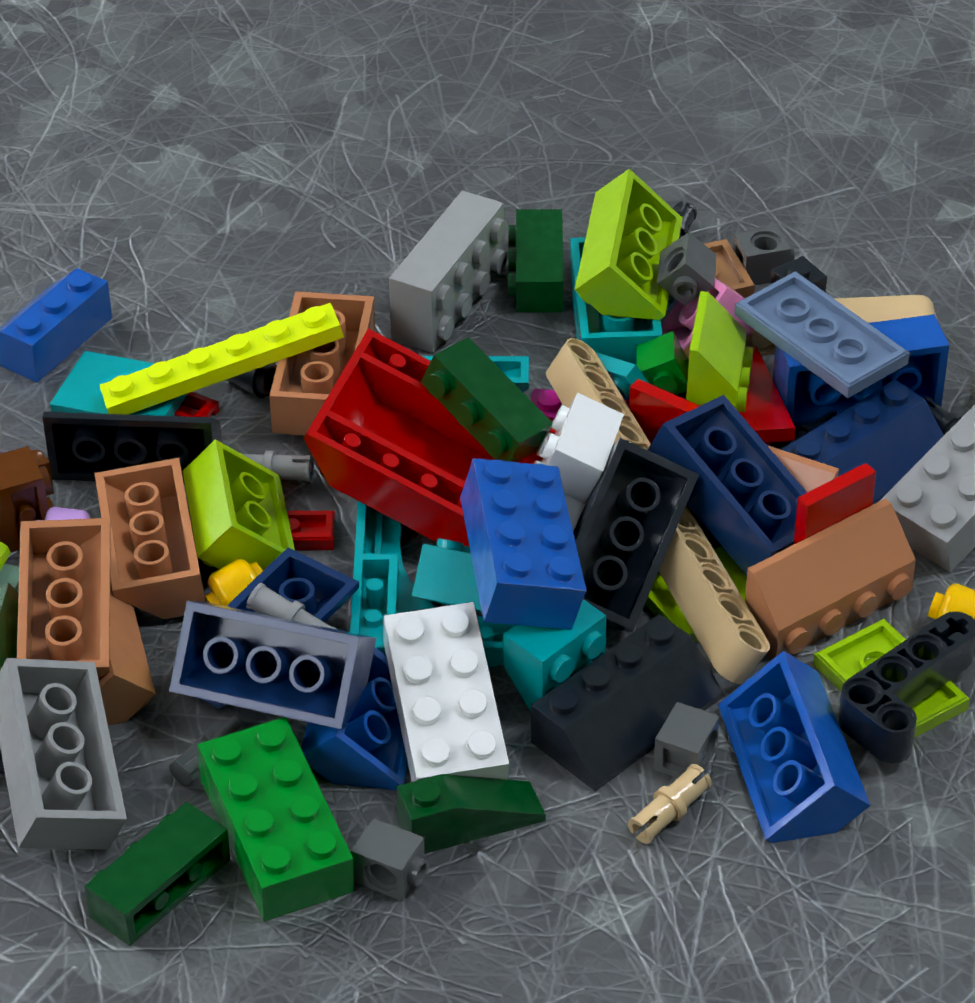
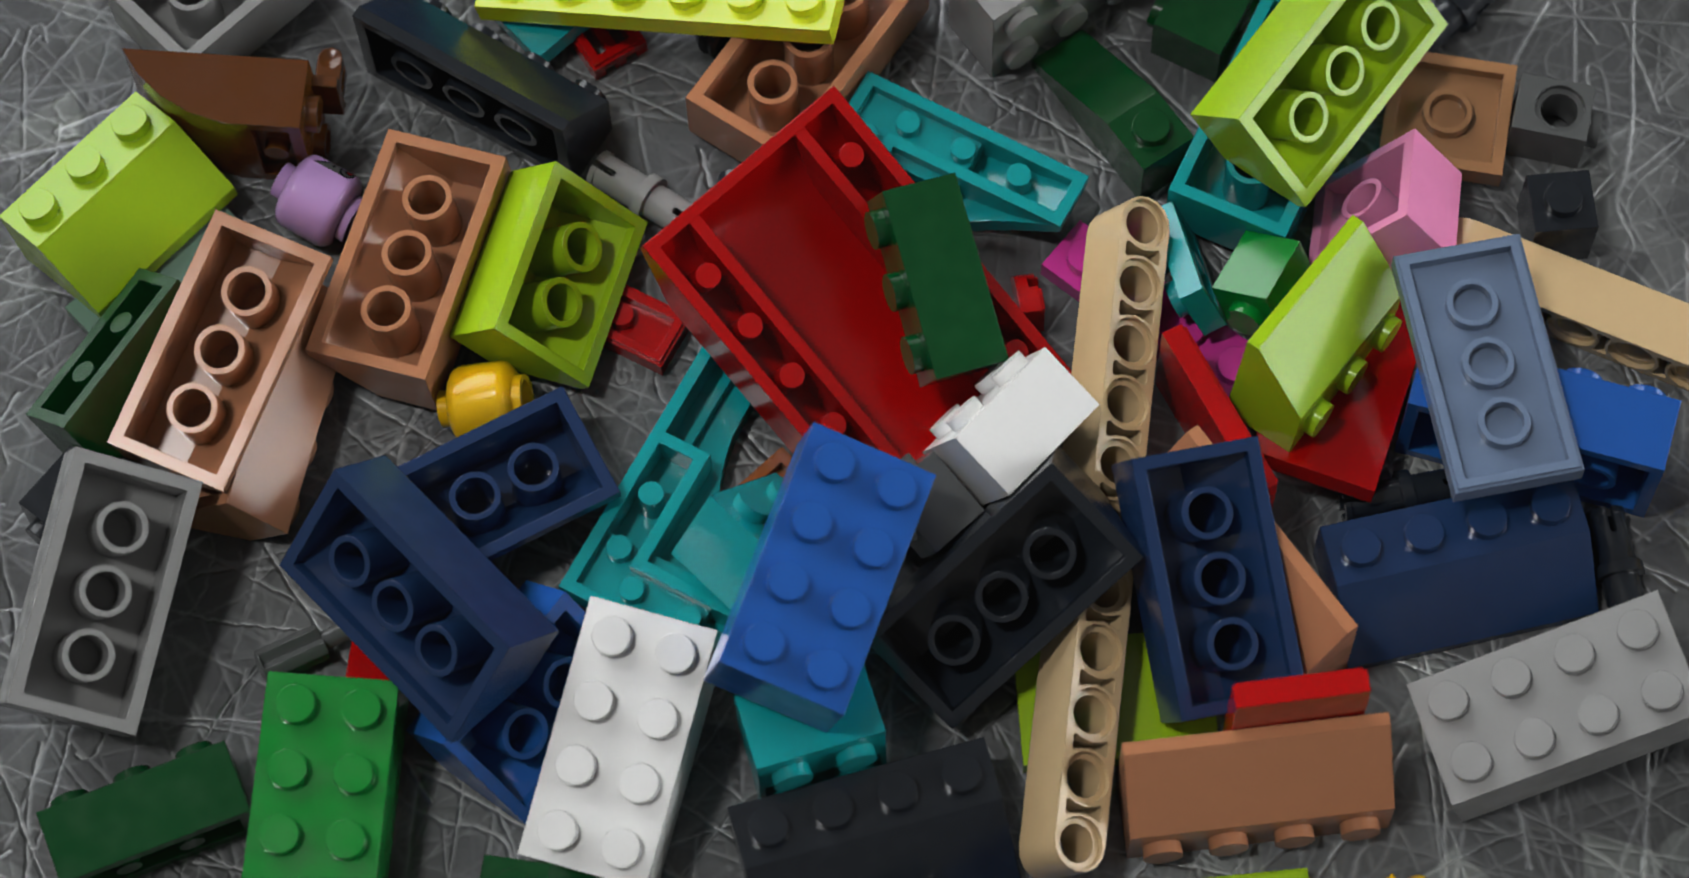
camera: 30 degrees right, 25 degrees up
light grey pin [246,583,337,629] -> none
dark grey brick [657,232,717,306] -> none
none -> dark green slope [1032,29,1194,197]

